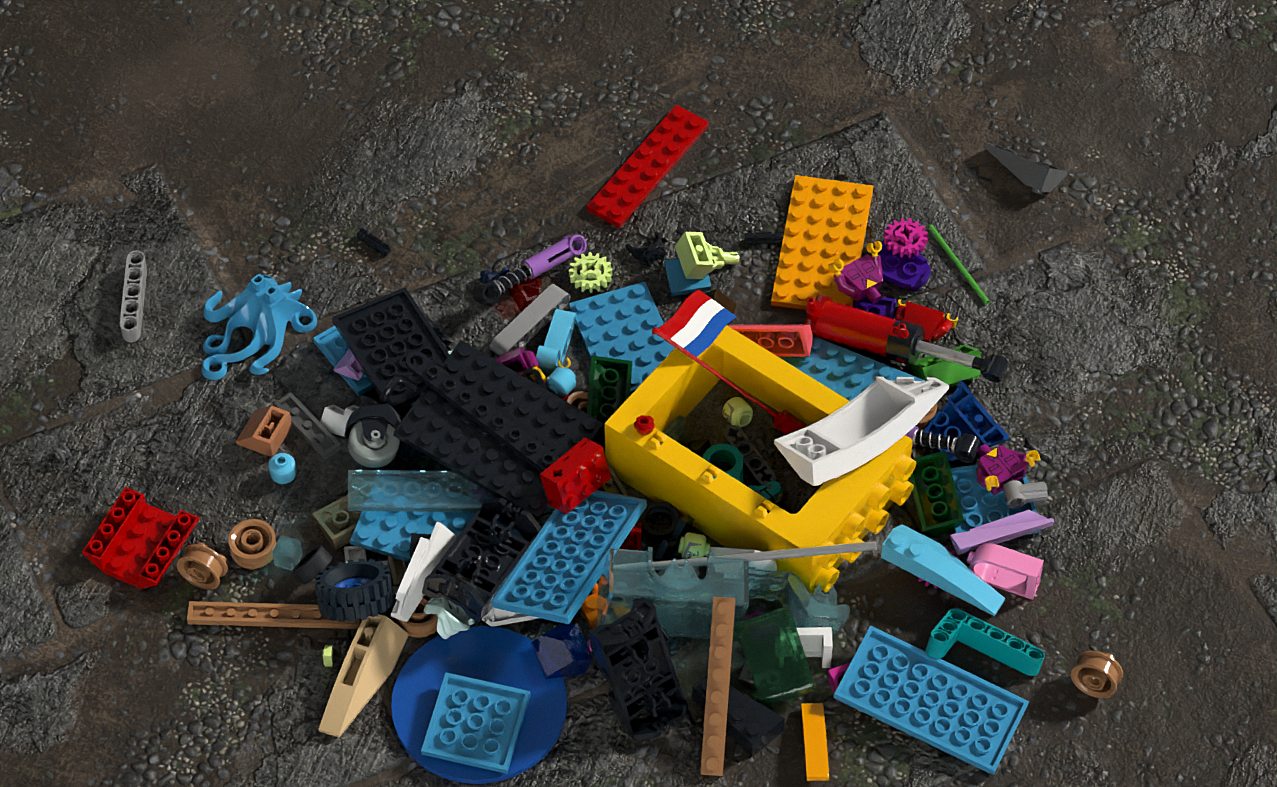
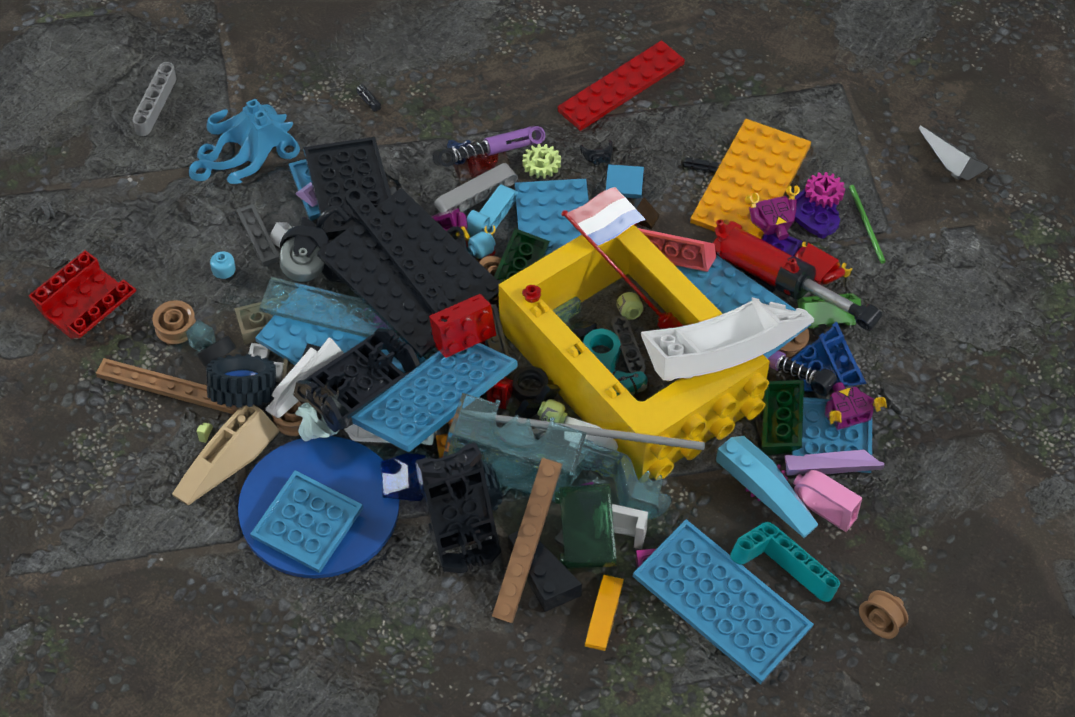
camera: 15 degrees right, 0 degrees up
medium nougat wheel [177,542,228,590] -> none
nougat slope [236,405,292,457] -> none
yellowish green brick [675,232,739,279] -> none
light grey piece [1003,480,1048,508] -> none

